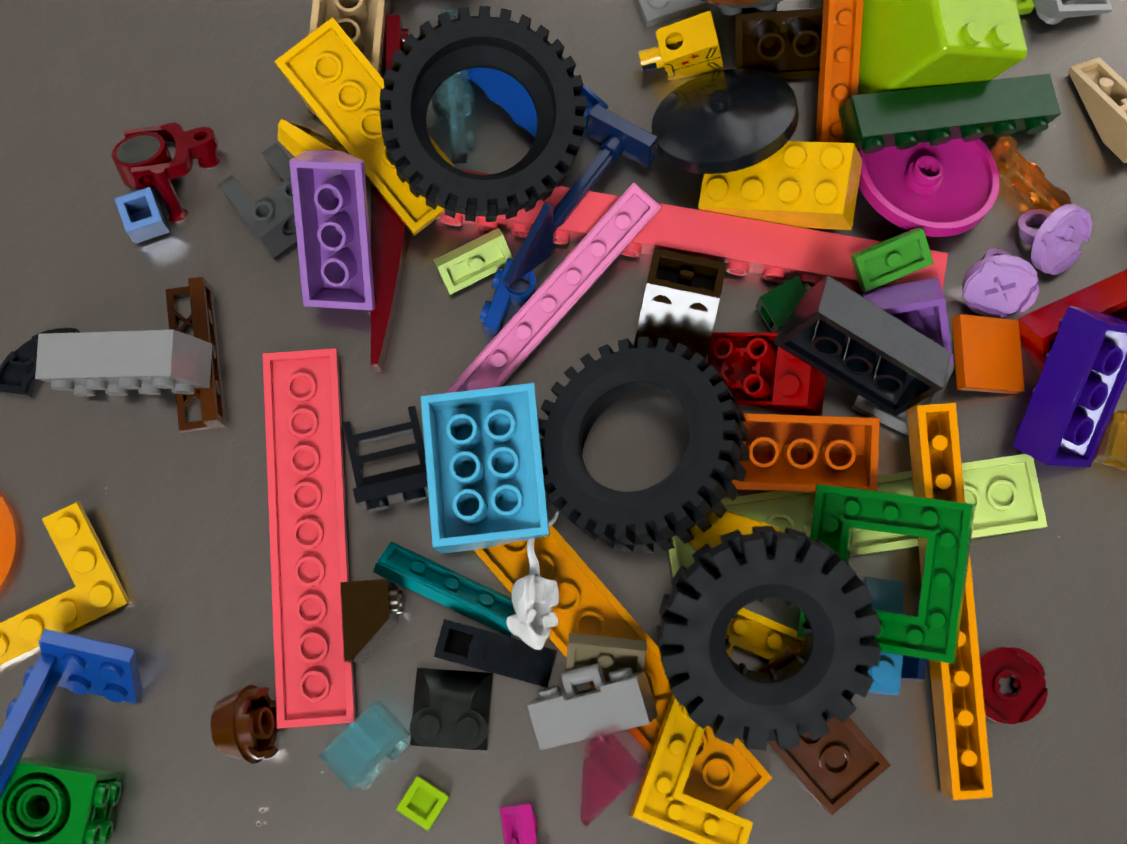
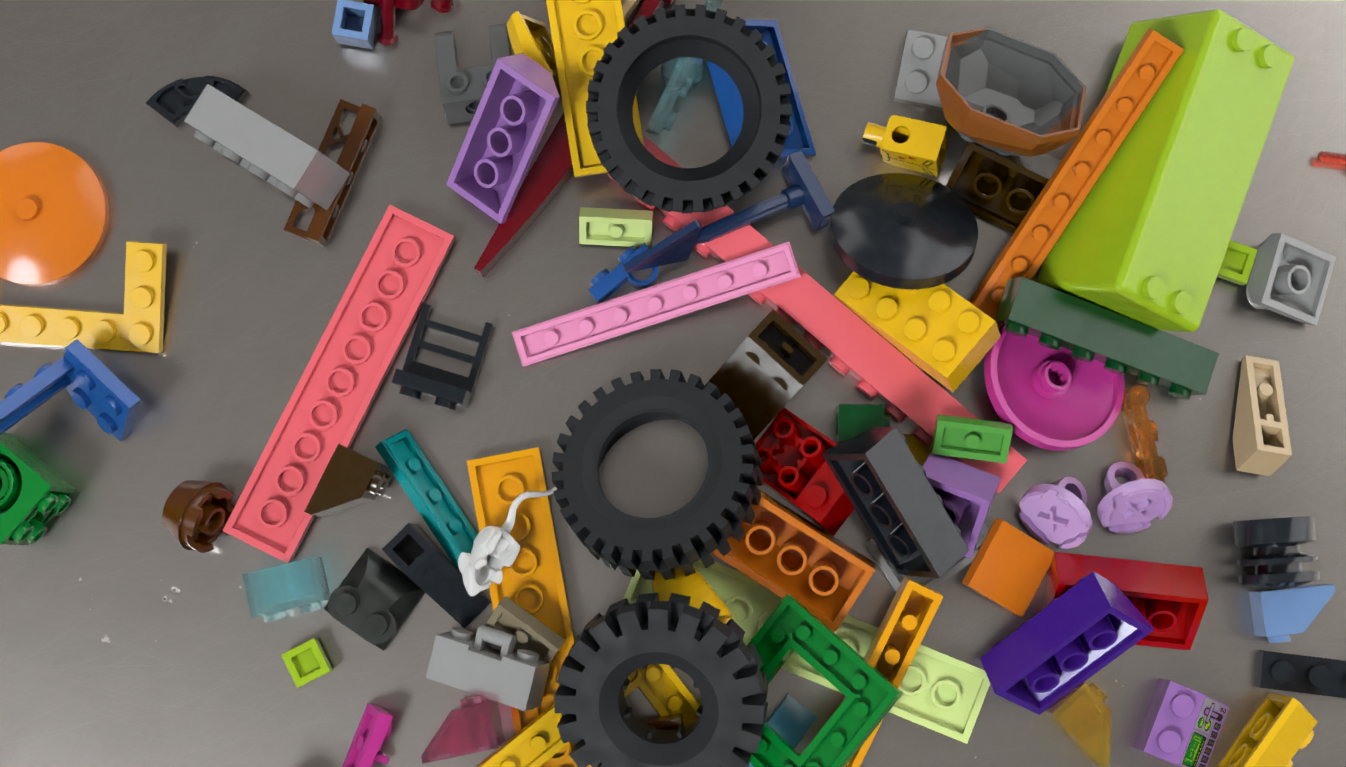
camera: 30 degrees right, 5 degrees up
medium azure slope [421,383,550,554] -> none

